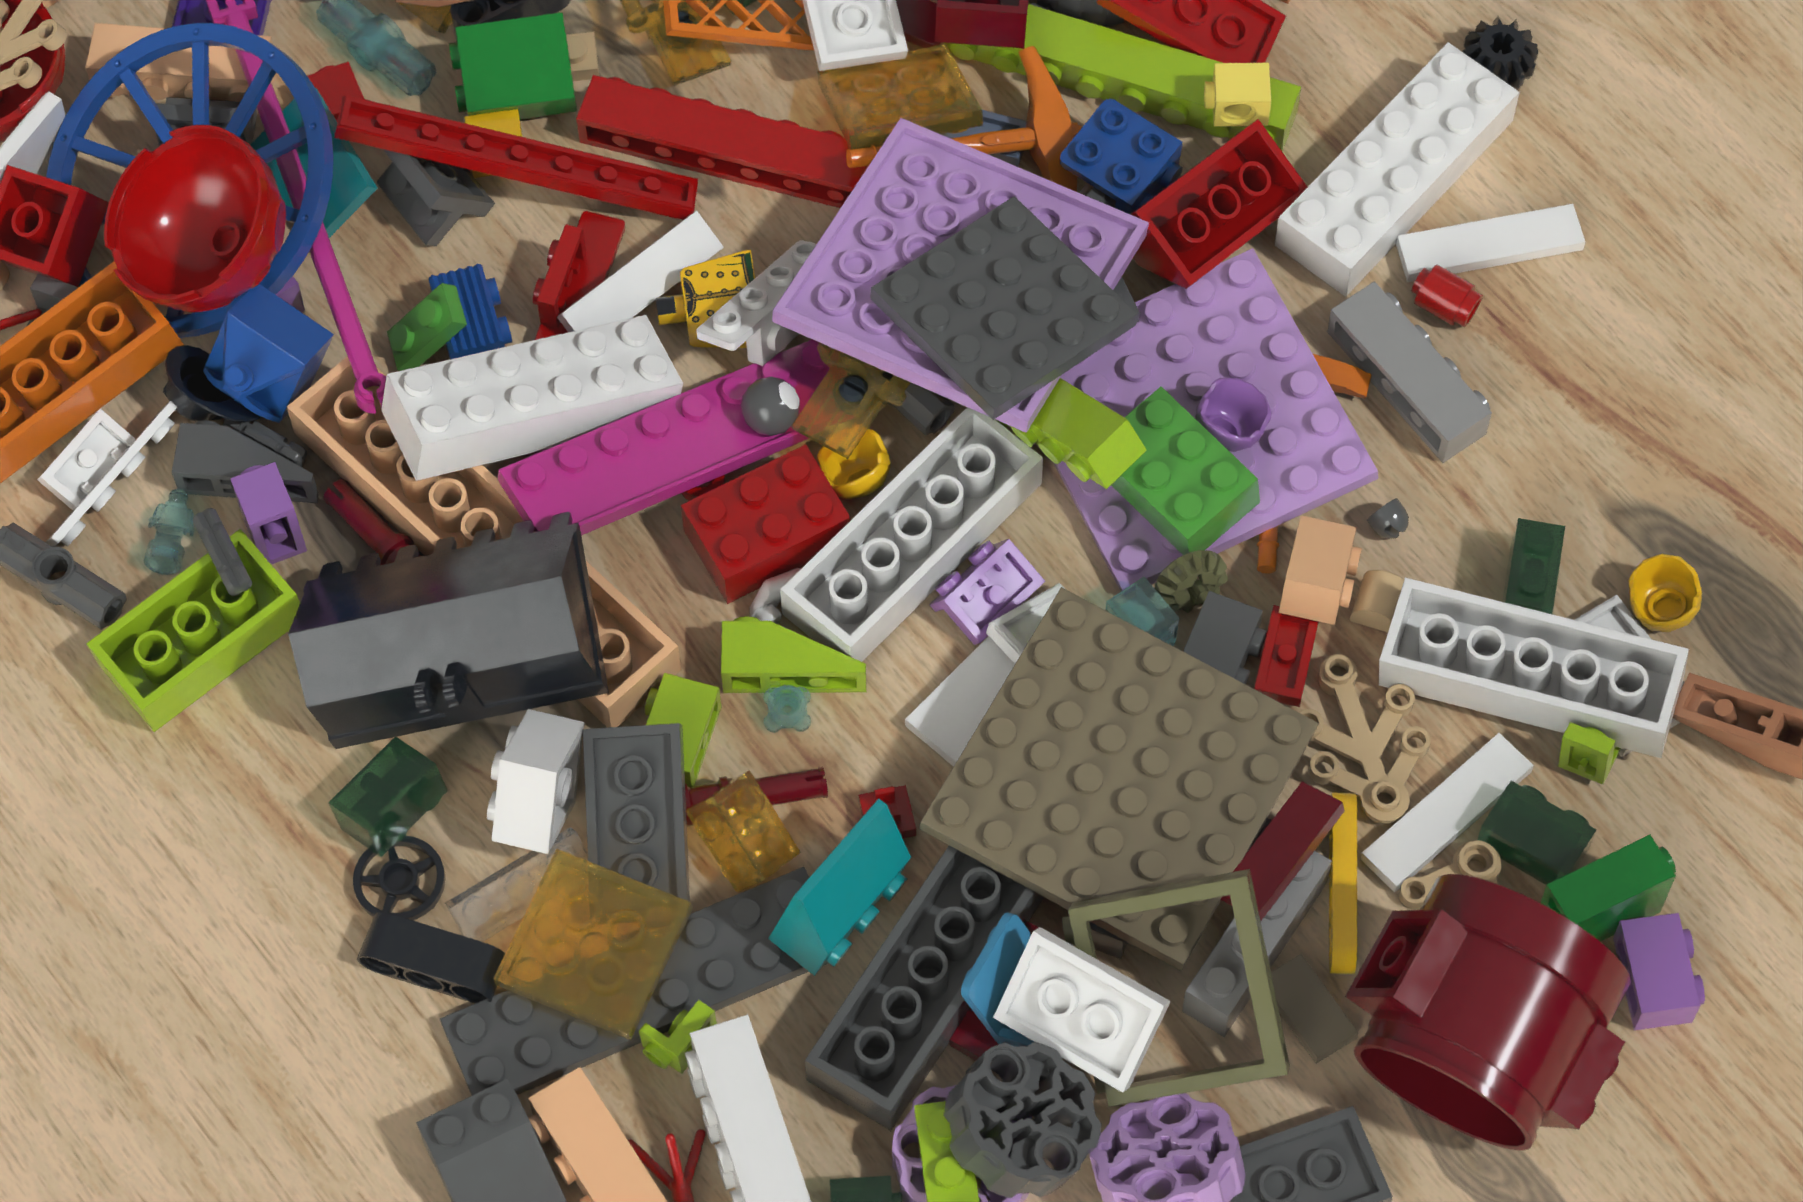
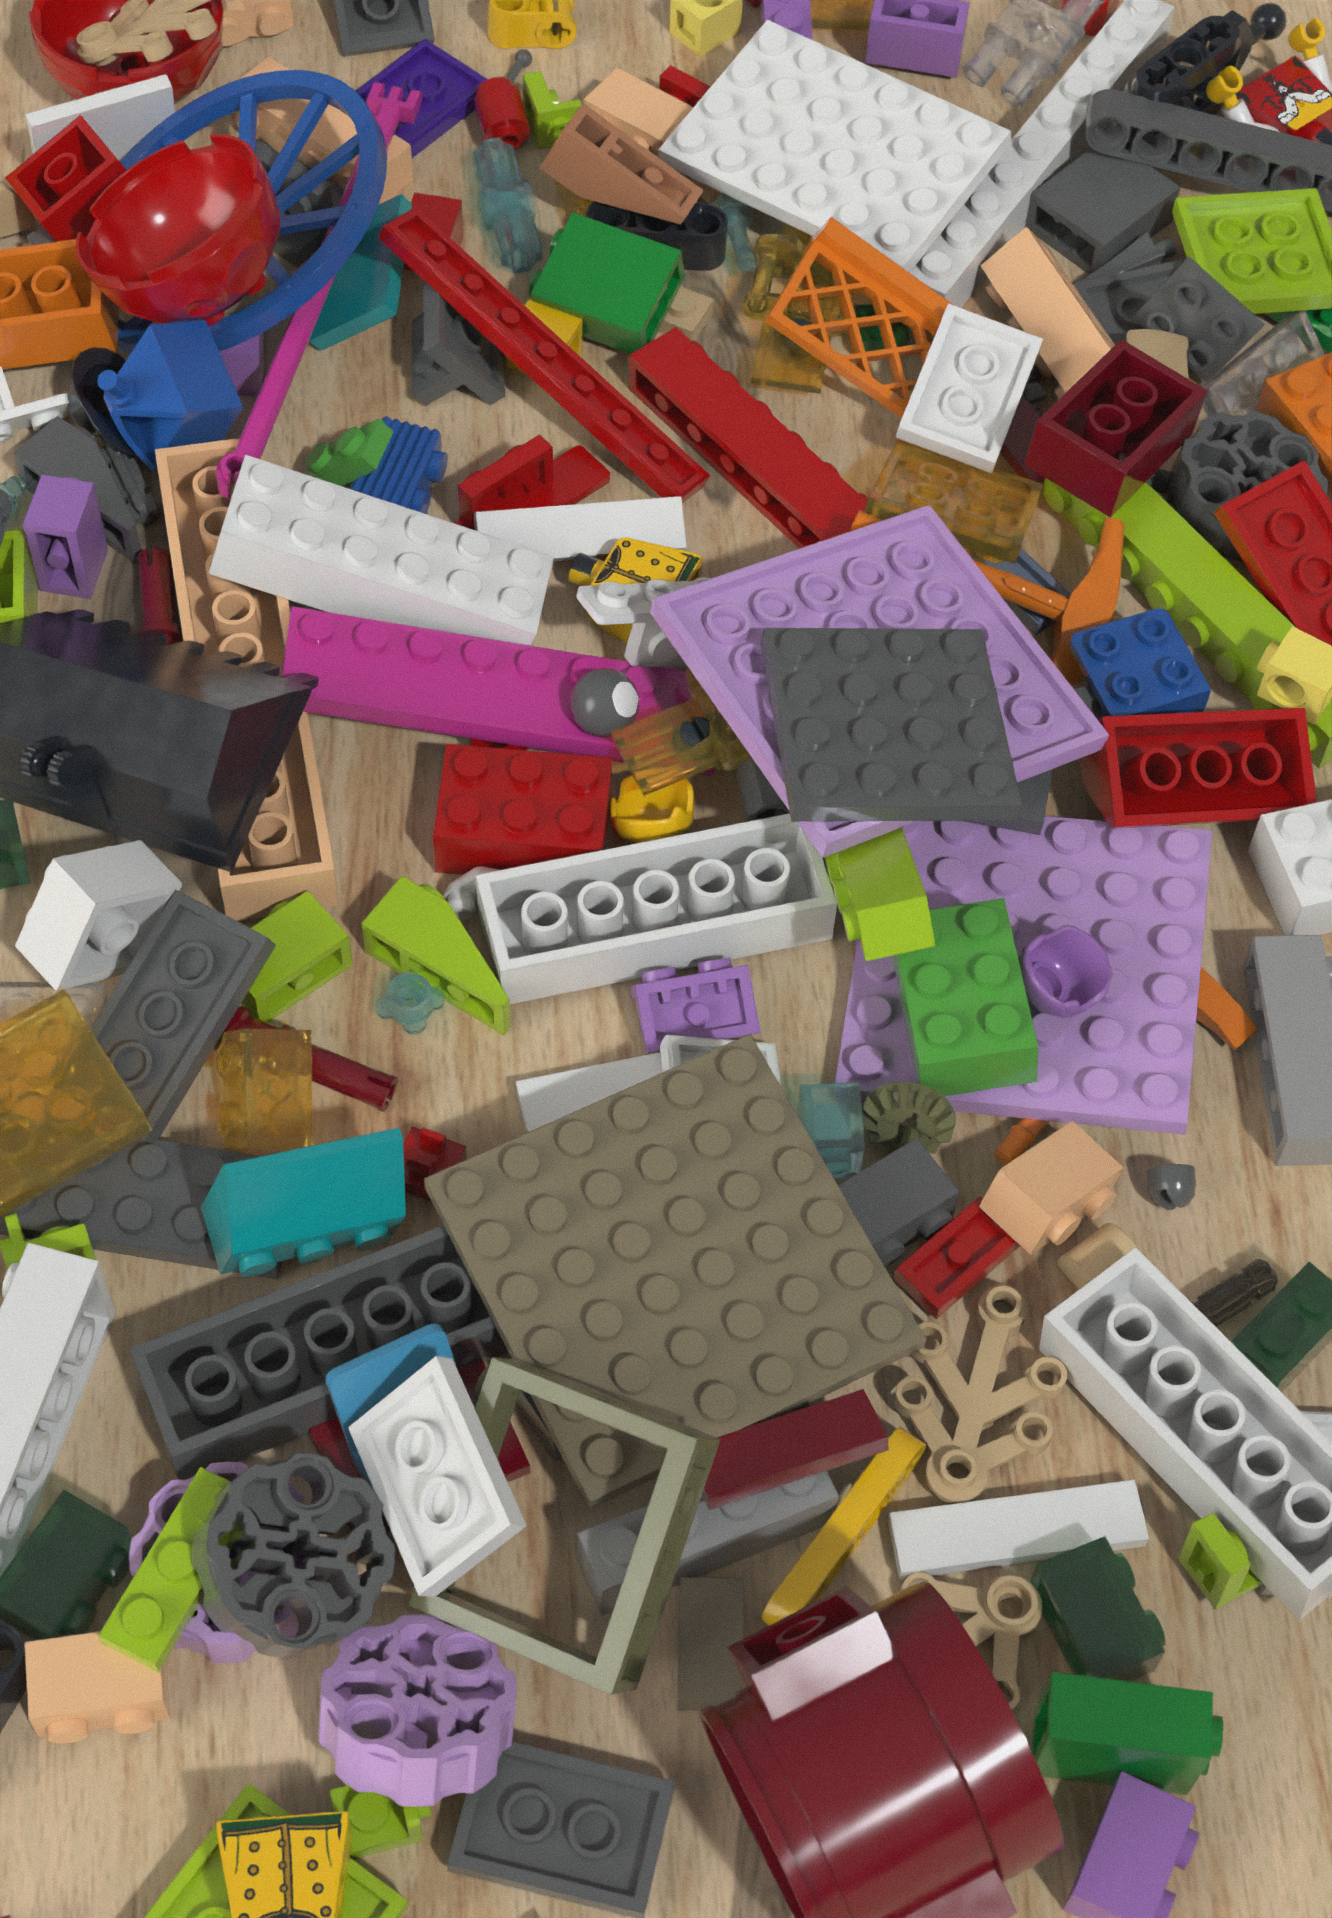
camera: 30 degrees right, 5 degrees down
none -> clear smoke axle [1191,1259,1279,1327]

